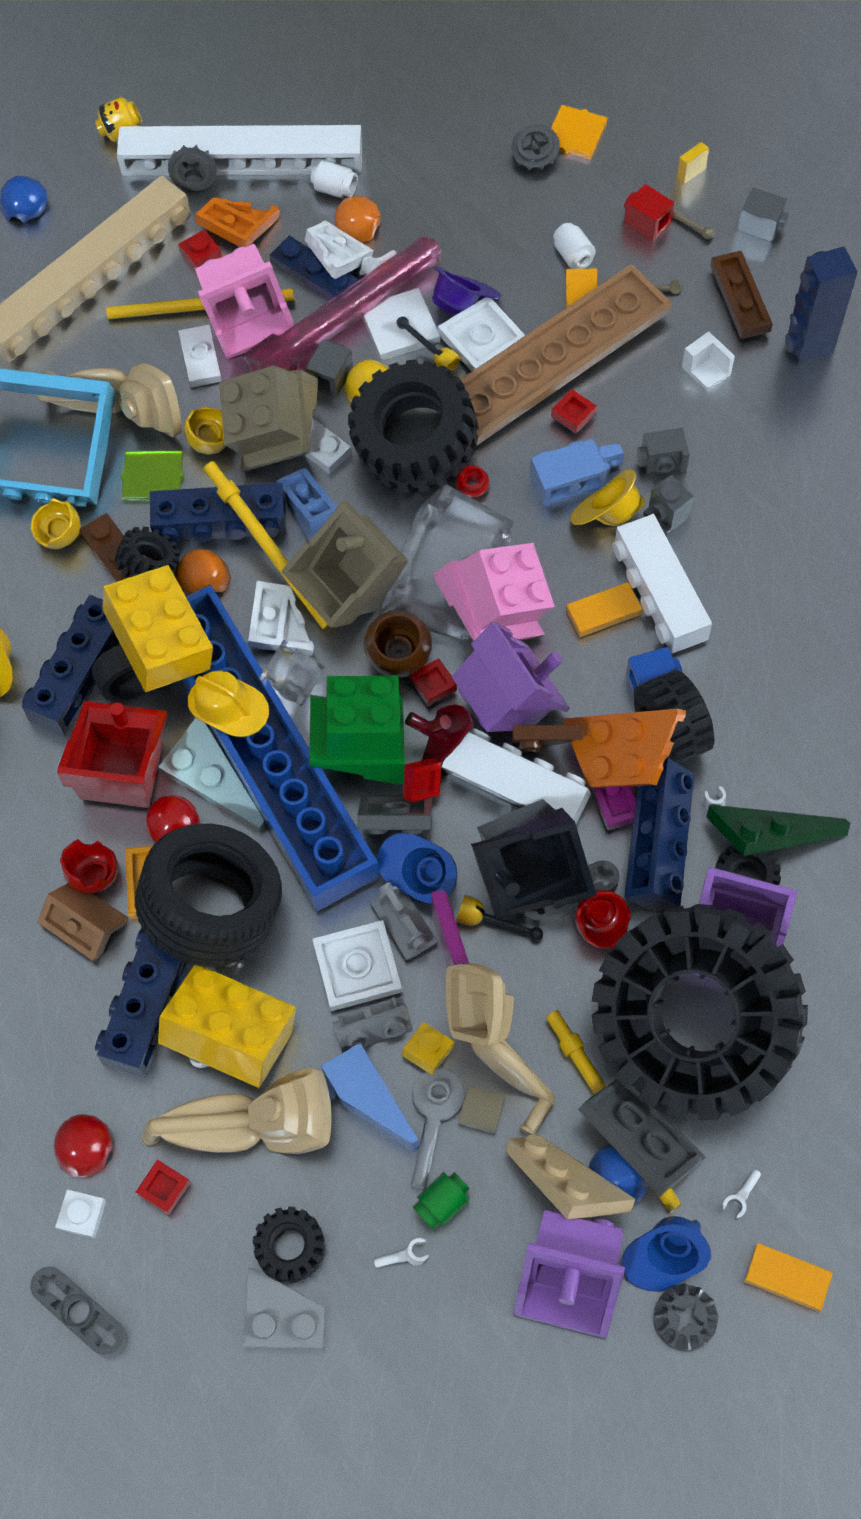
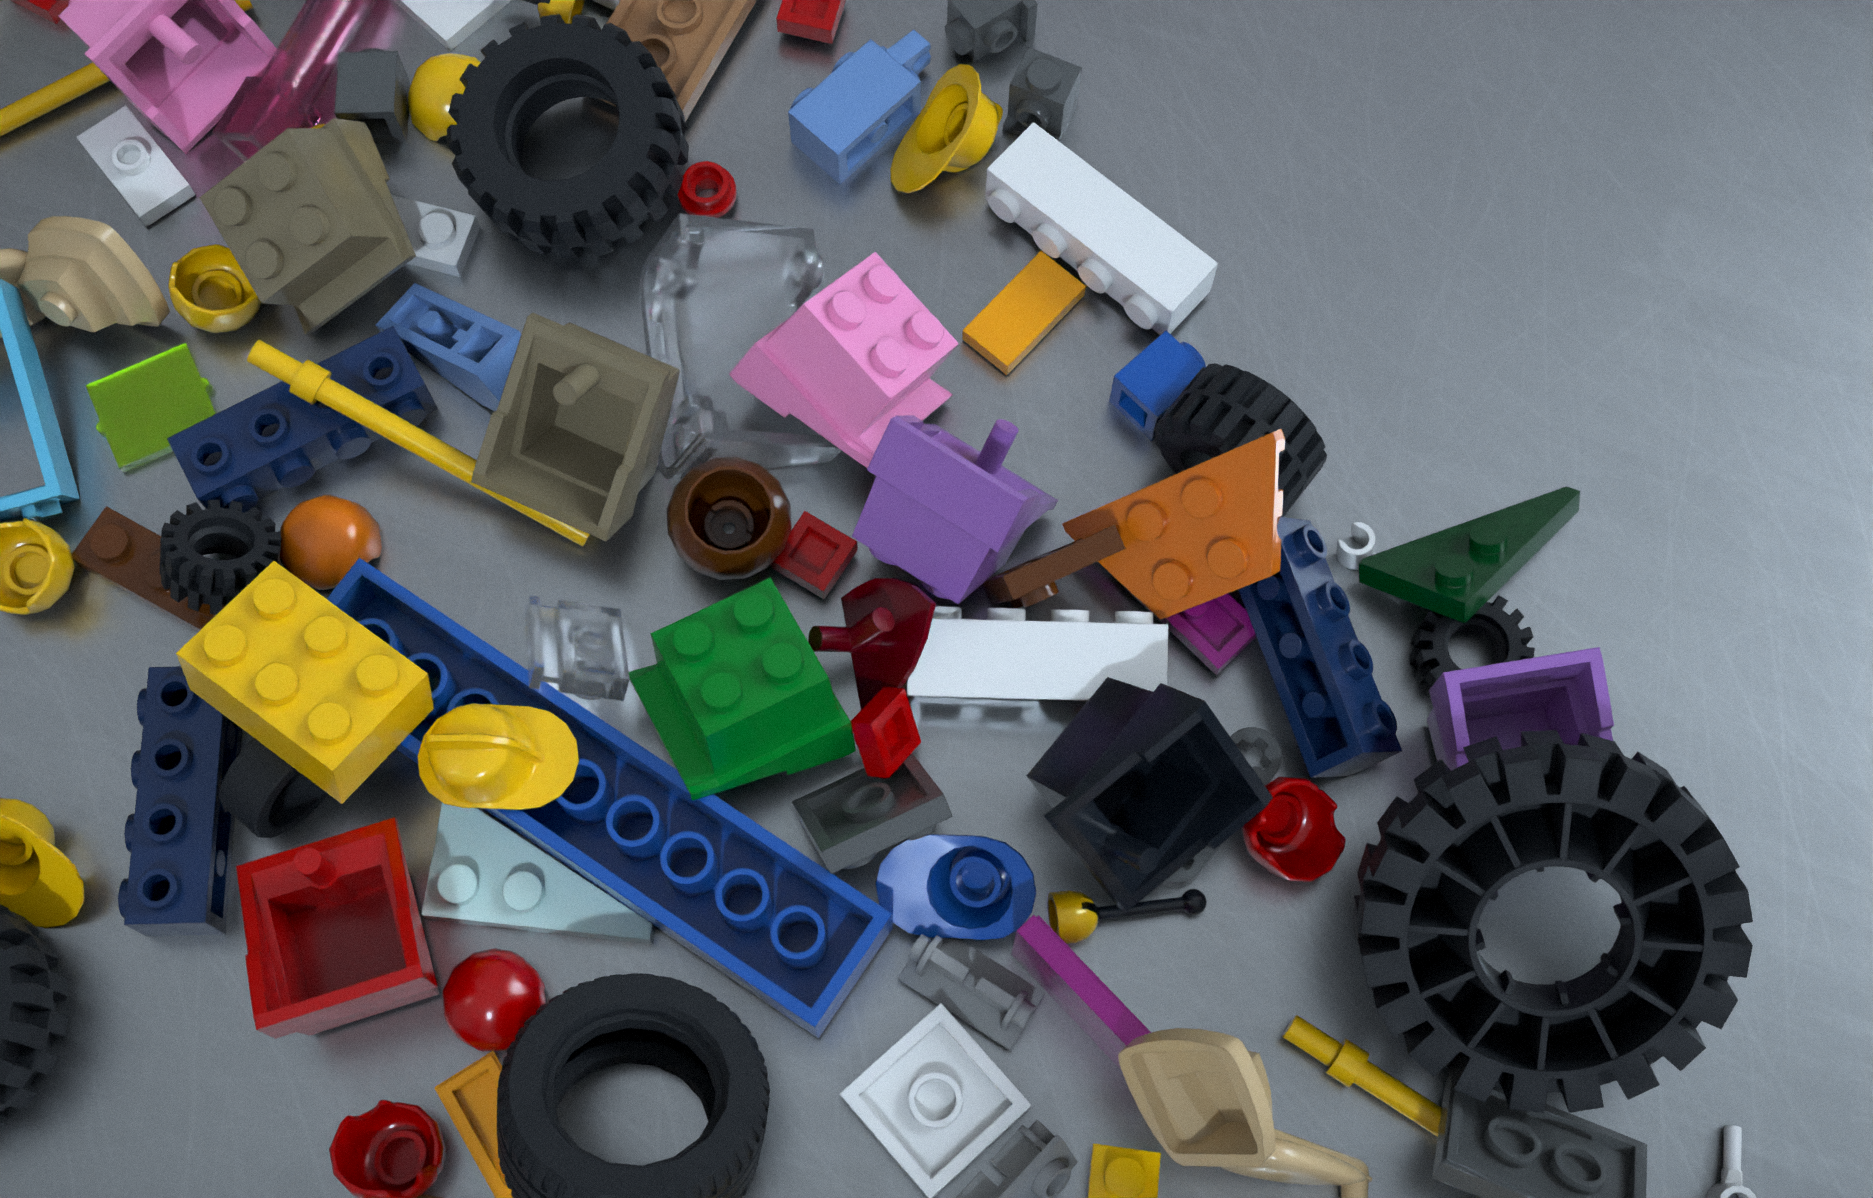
camera: 30 degrees left, 5 degrees up
white wing [247,581,314,657] -> none

